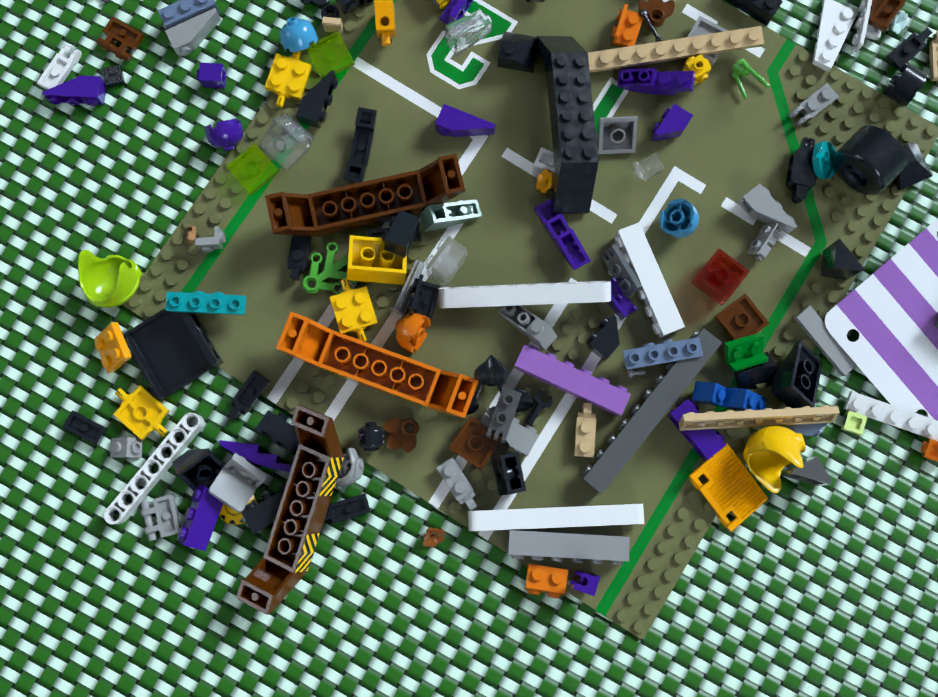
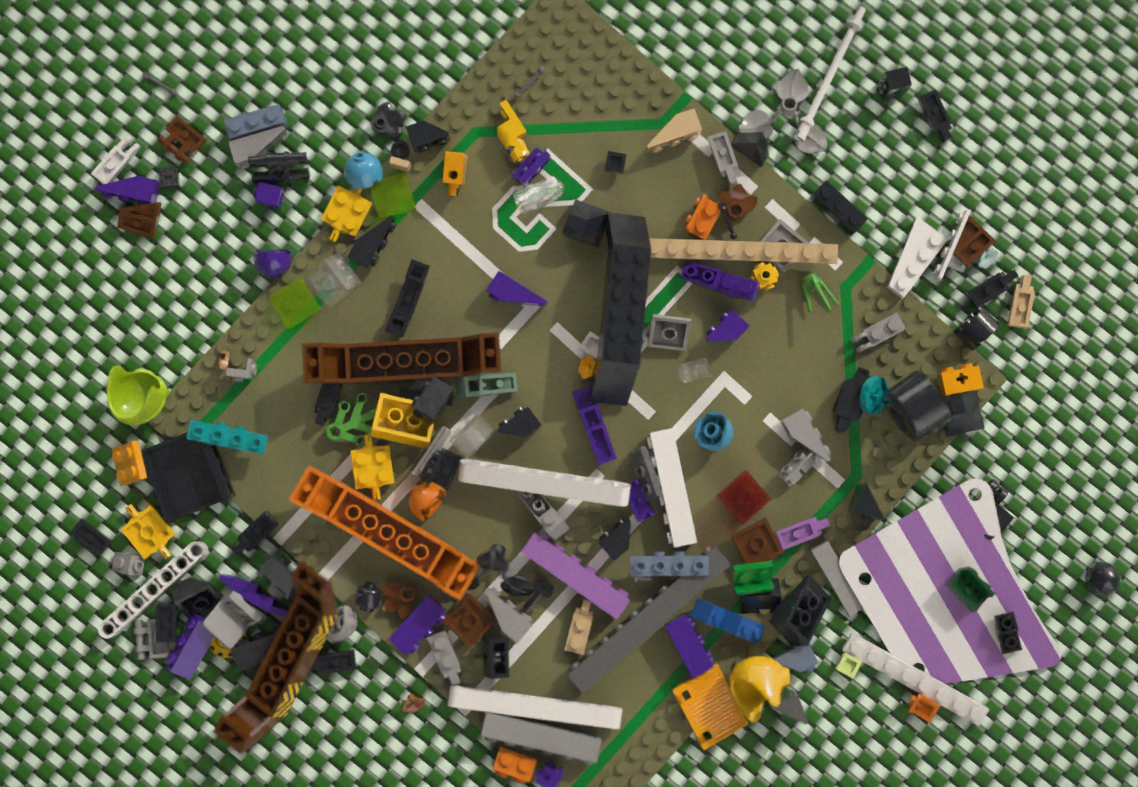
camera: 10 degrees right, 5 degrees up
dark grey hinge [486,387,522,444] -> none
tan plate [679,405,840,431] -> none
none -> reddish brown wing [117,202,162,239]
none -> black hinge [156,602,177,643]
none -> black pin [248,151,310,185]
none -> dark purple brick [389,595,447,655]
none -> black slope [497,406,542,437]
none -> medium lavender hinge [775,517,830,550]
none -> light orange brick [937,363,984,397]

